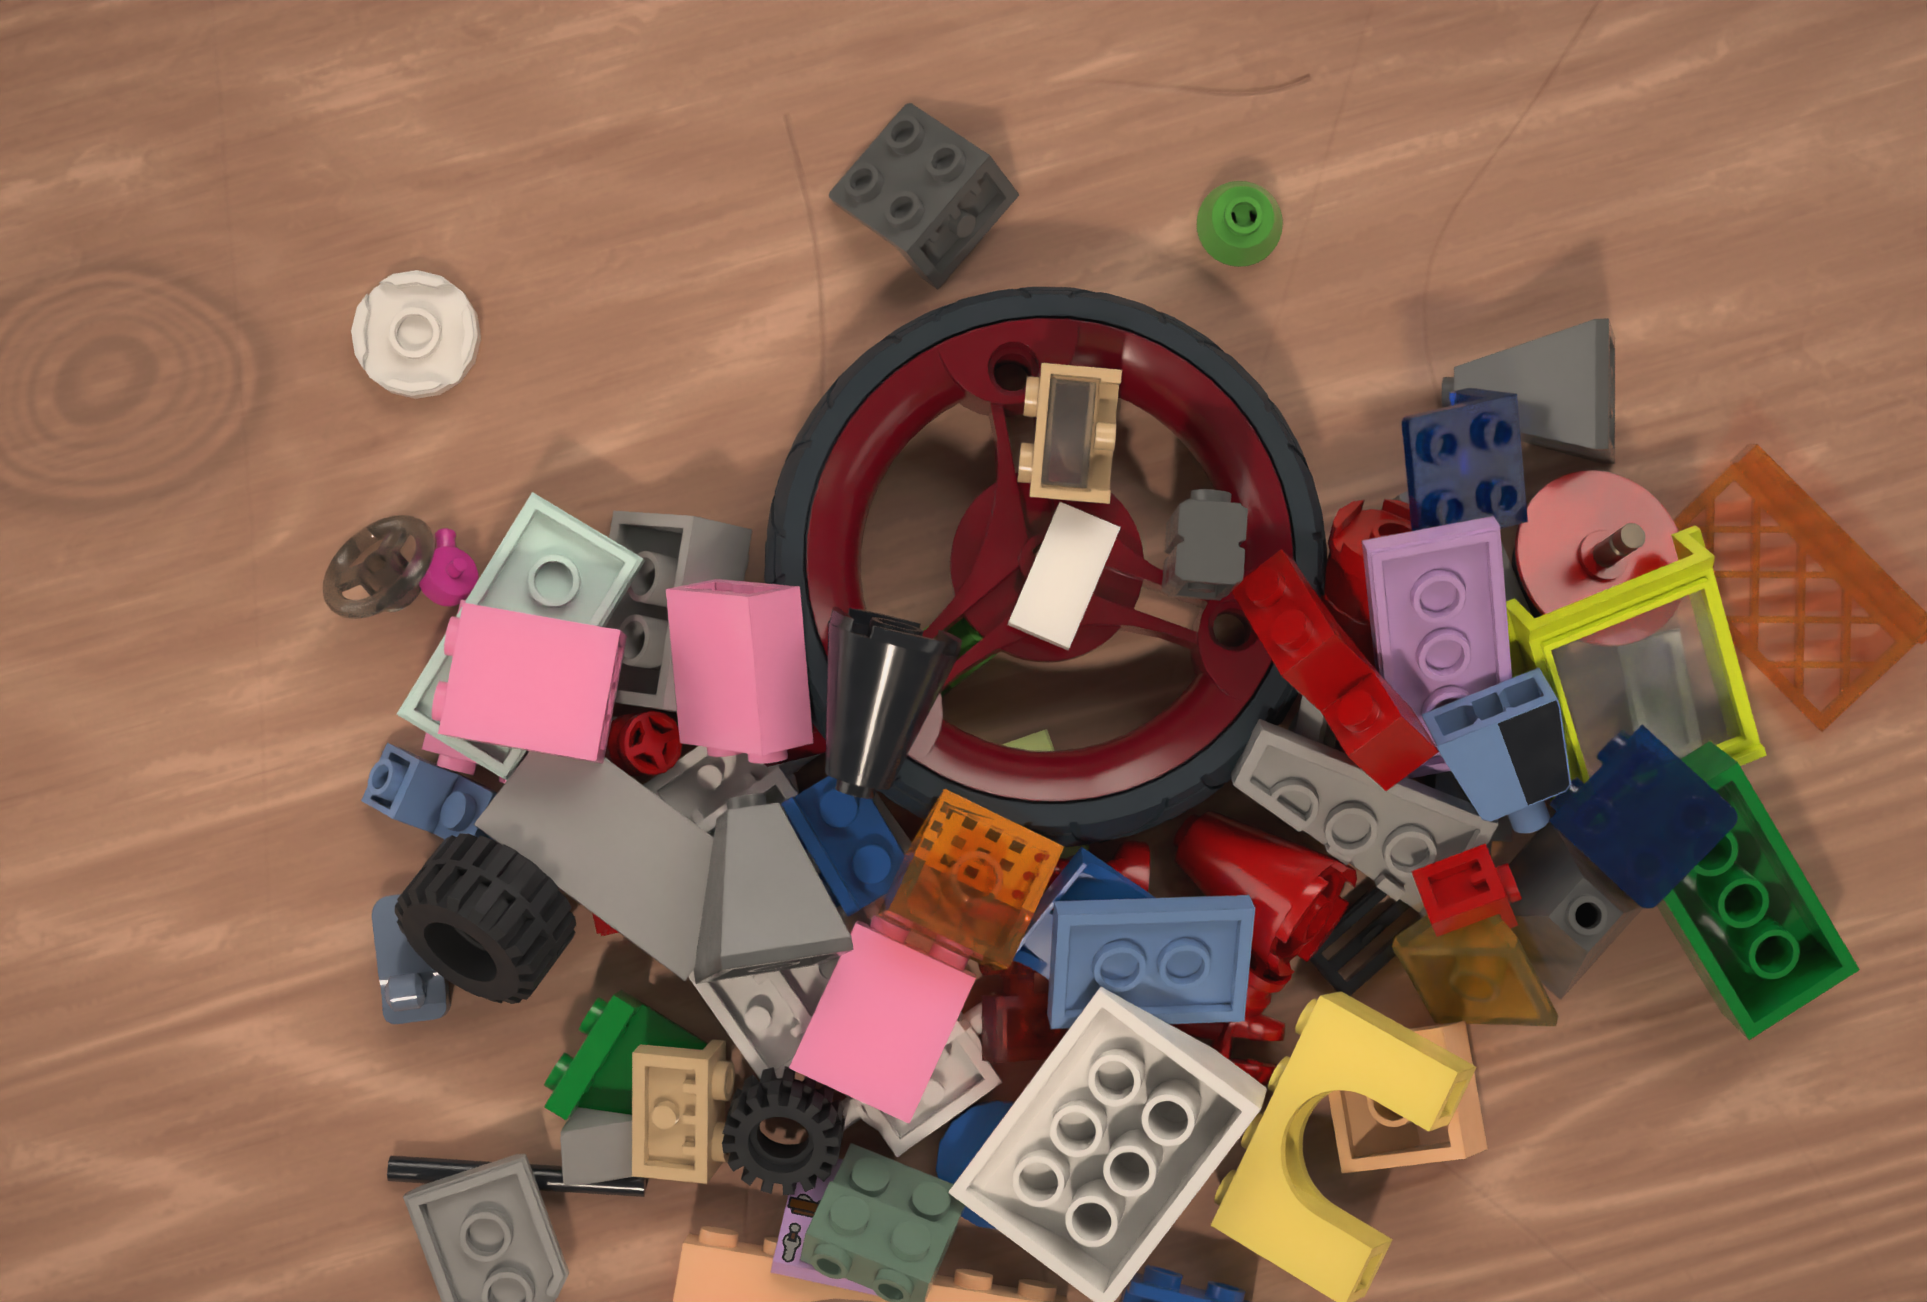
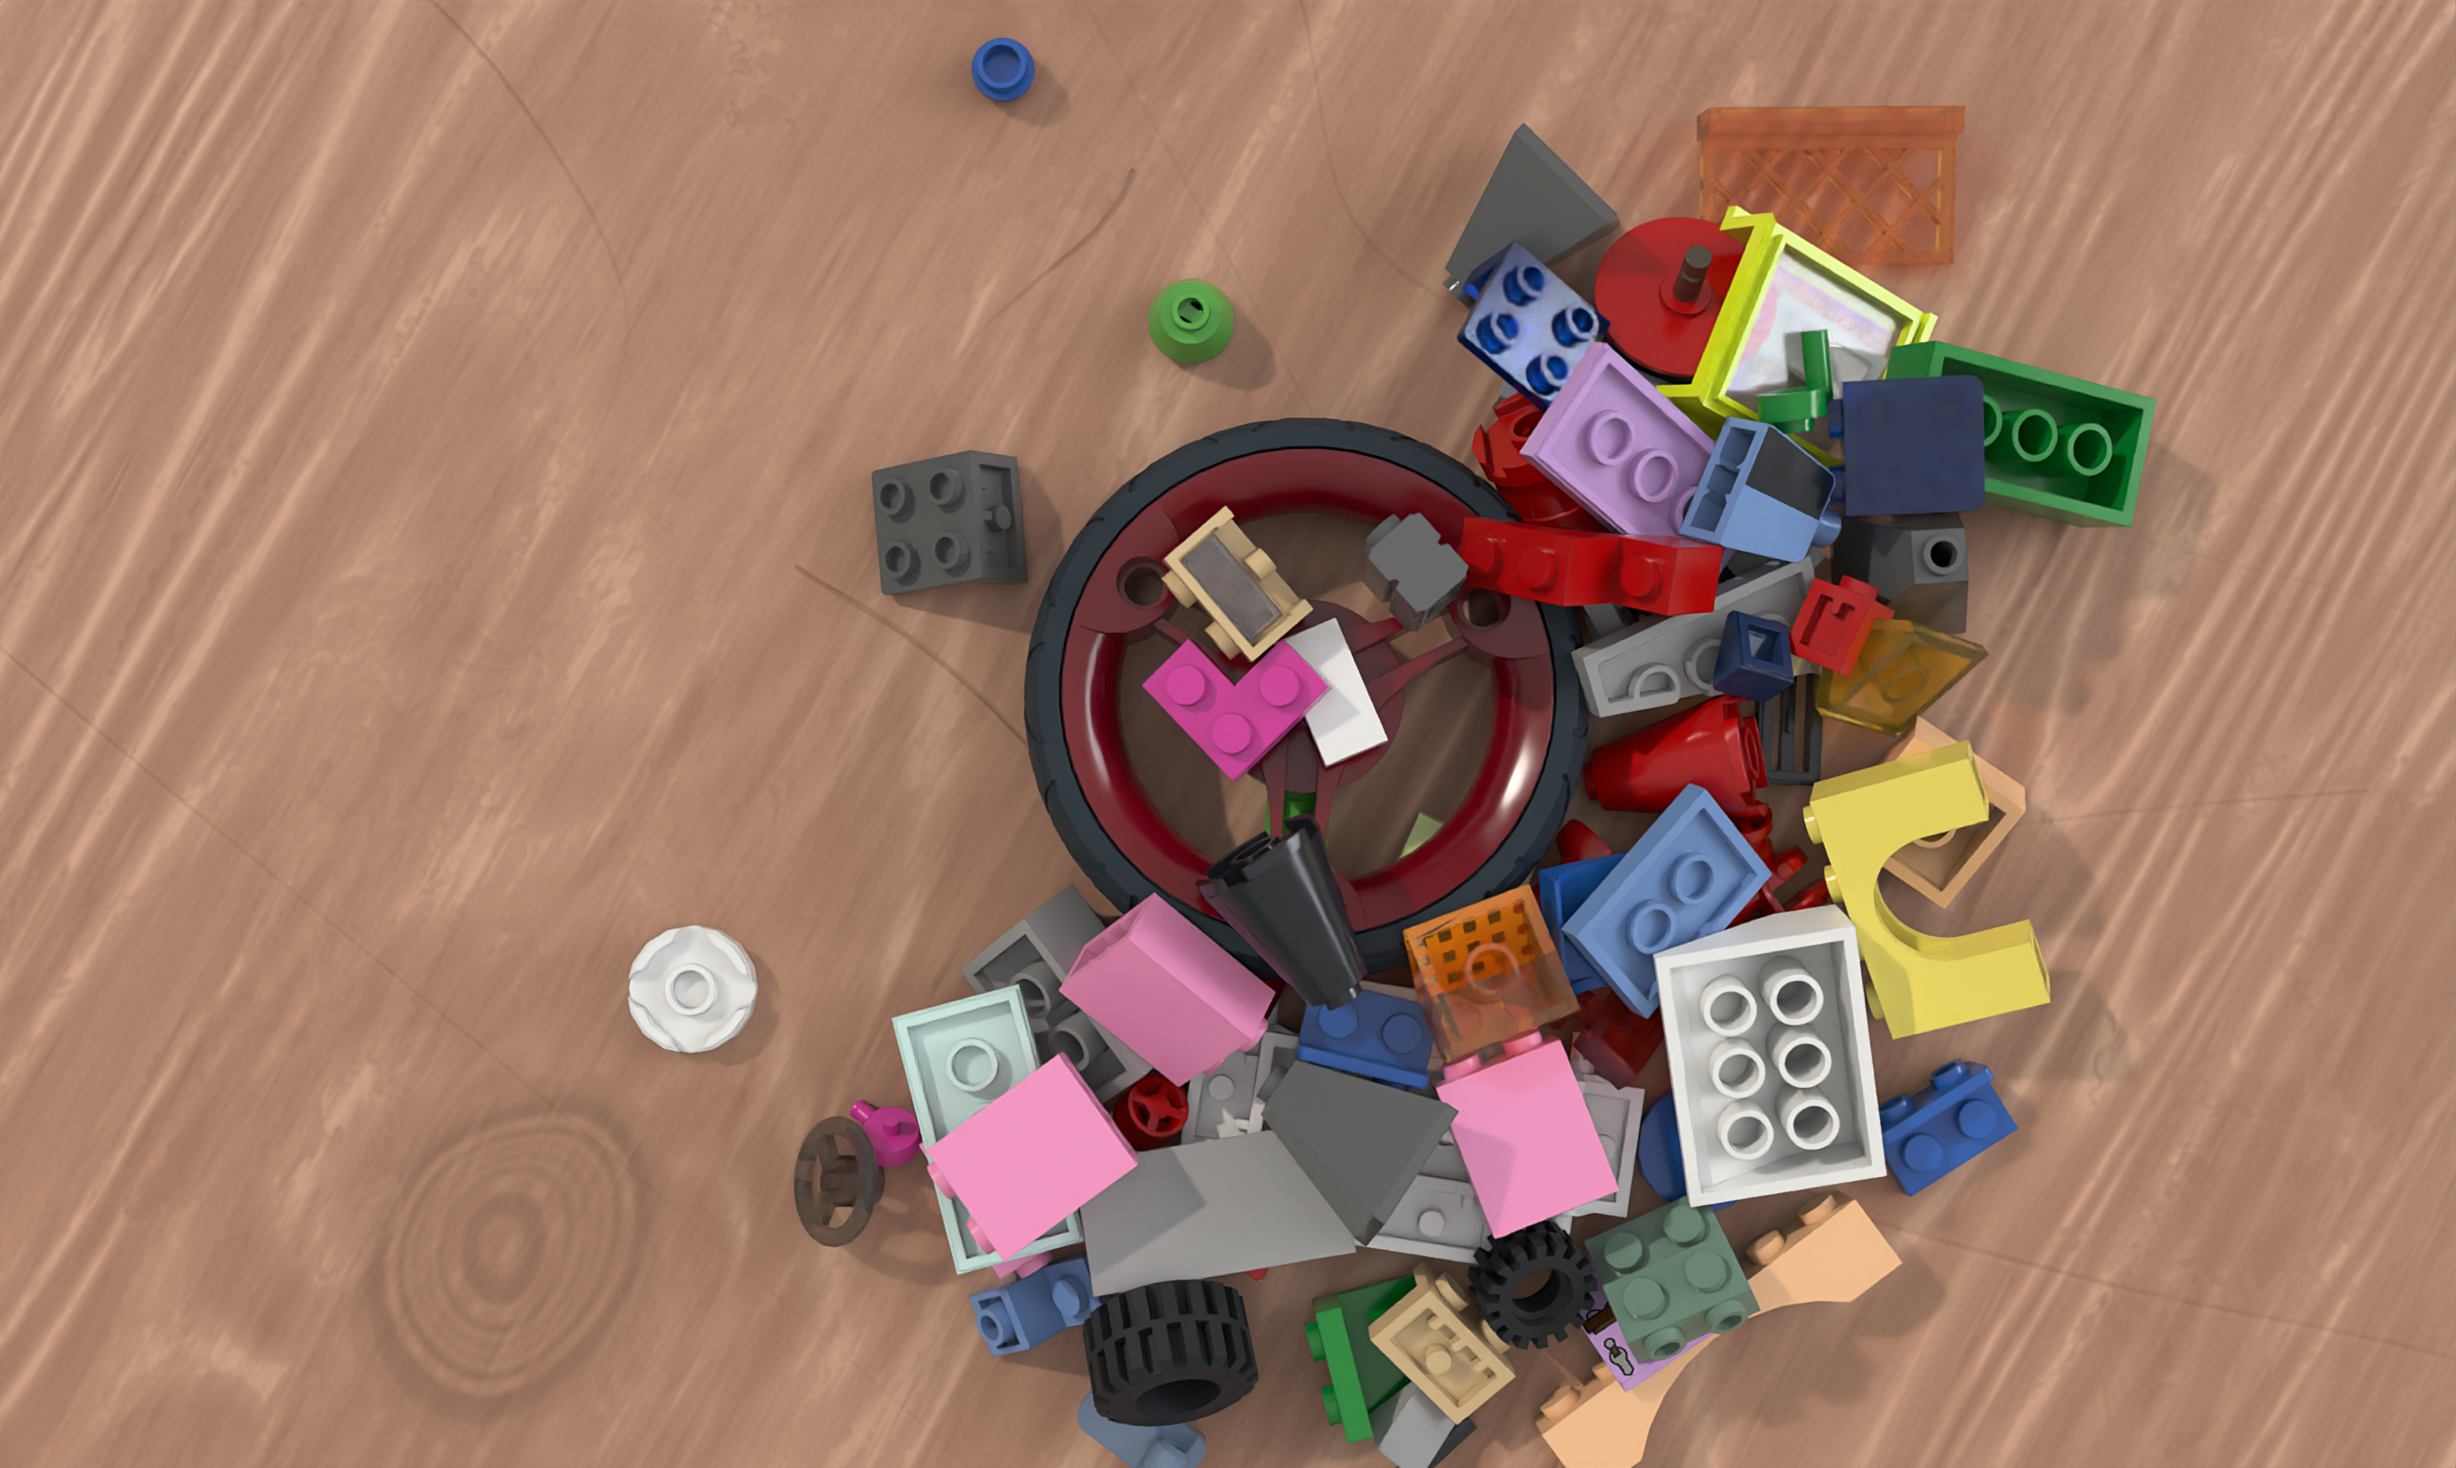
camera: 45 degrees left, 0 degrees up
none -> dark pink plate [1142,639,1332,782]
none -> dark blue slope [1713,610,1794,703]
none -> green plate [1757,328,1833,434]

